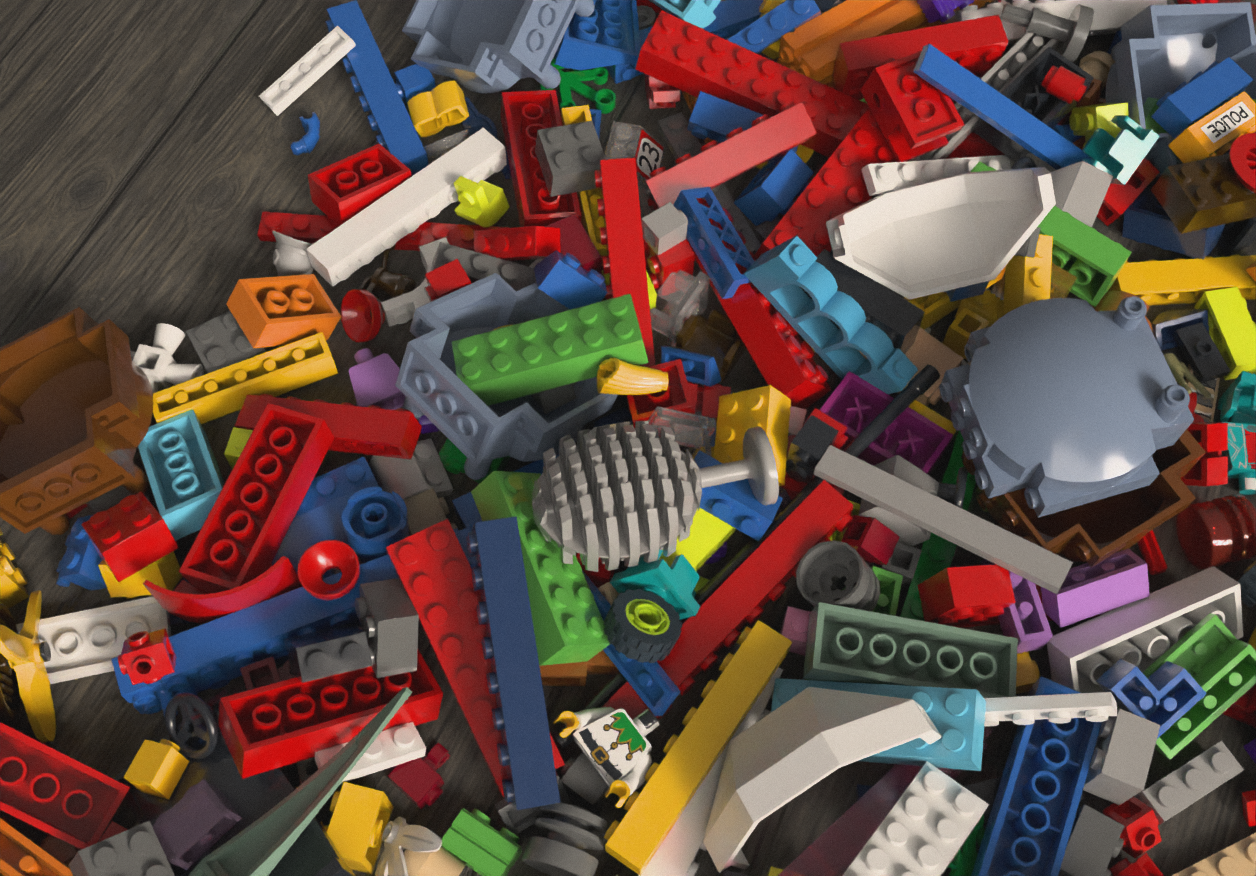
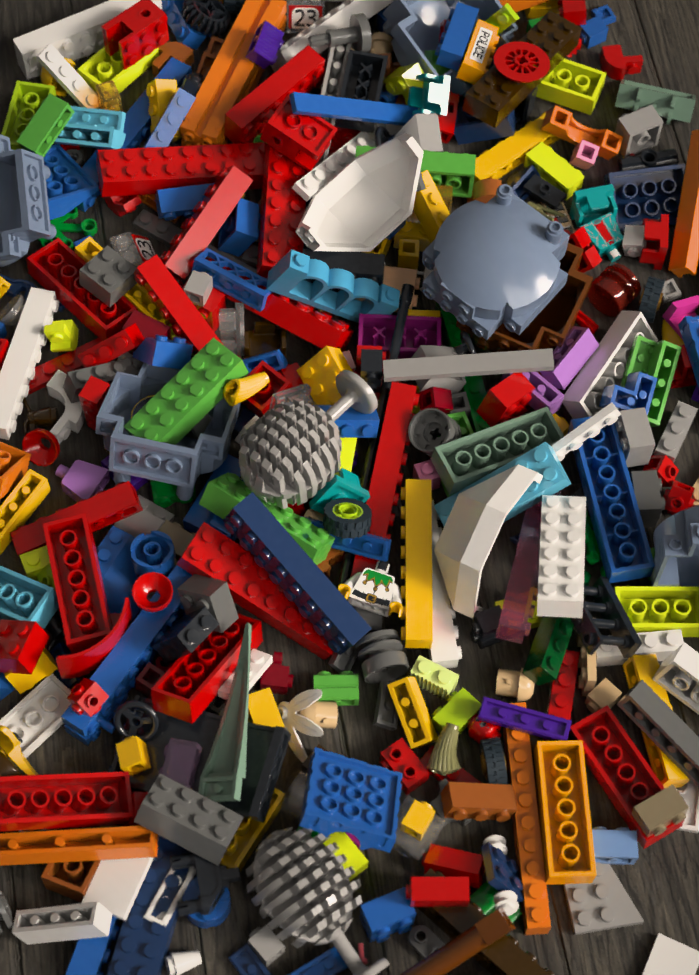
camera: 35 degrees left, 0 degrees up
red brick [1041,65,1087,104] -> none

